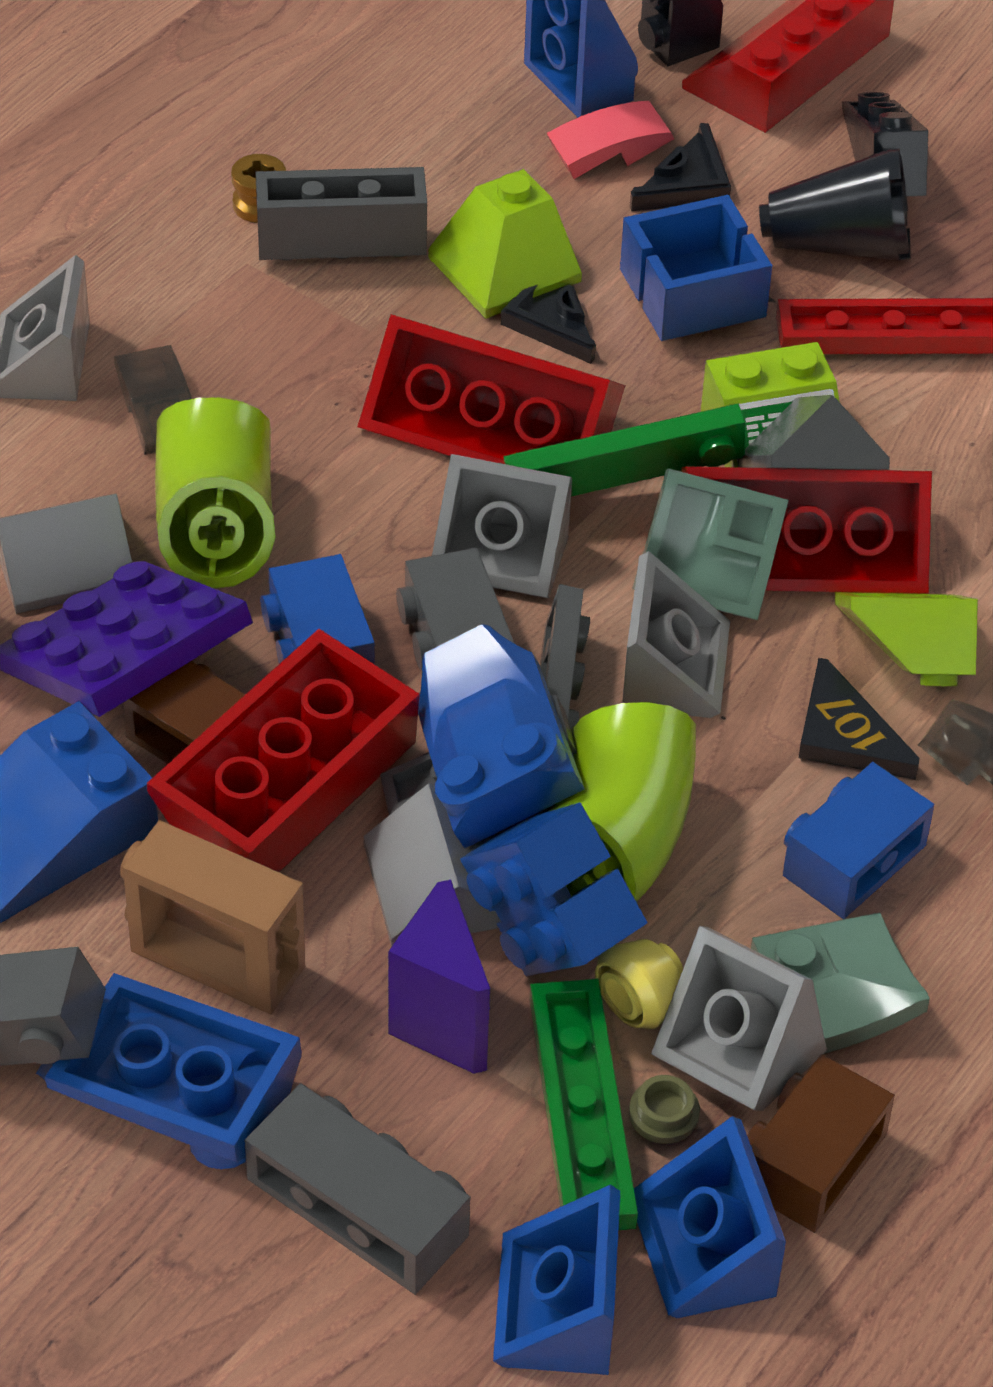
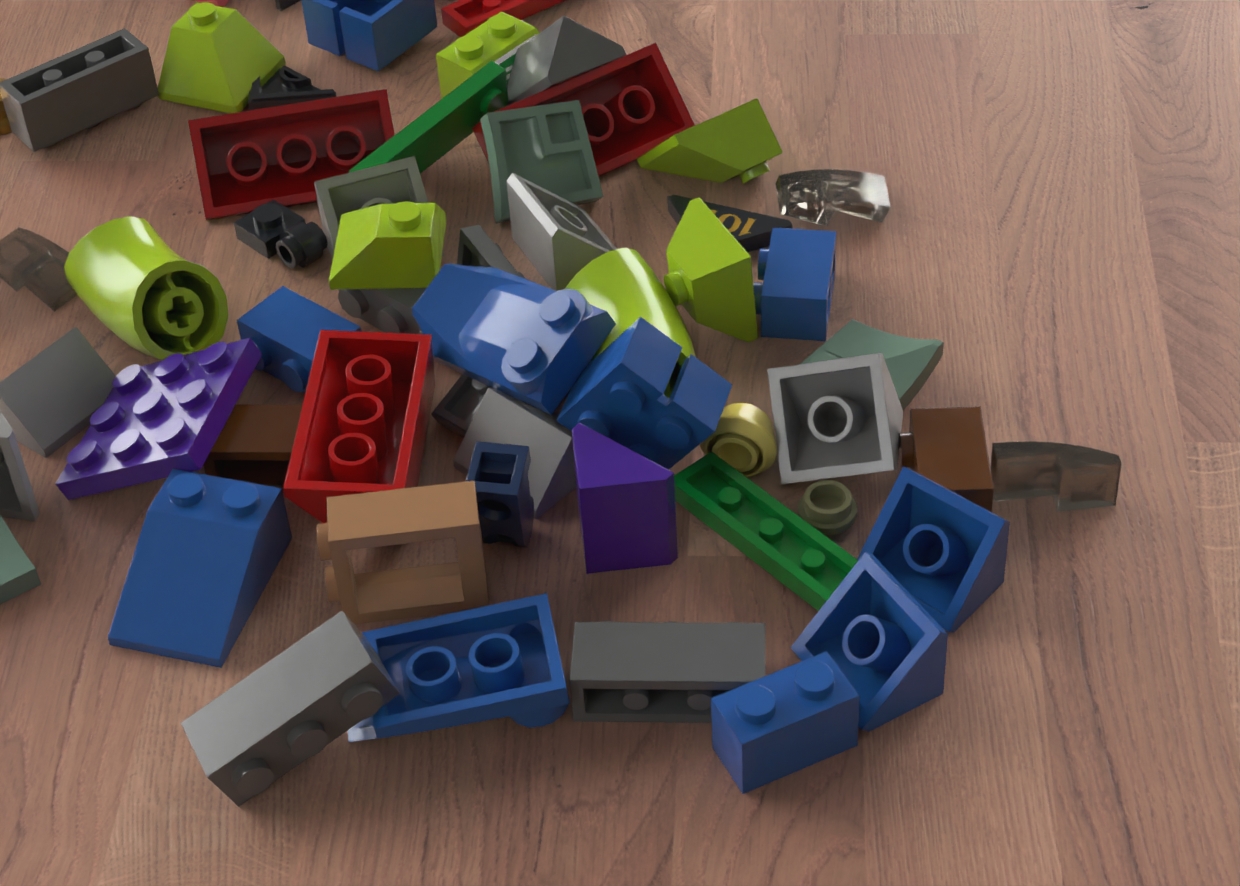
camera: 30 degrees left, 5 degrees down
none -> black plate [234,199,328,268]
none -> lime slope [329,201,447,290]
none -> dark blue leg [466,441,534,547]
none -> lime slope [664,197,758,343]
none -> blue brick [711,651,859,794]
none -> clear smoke slope [990,441,1122,512]

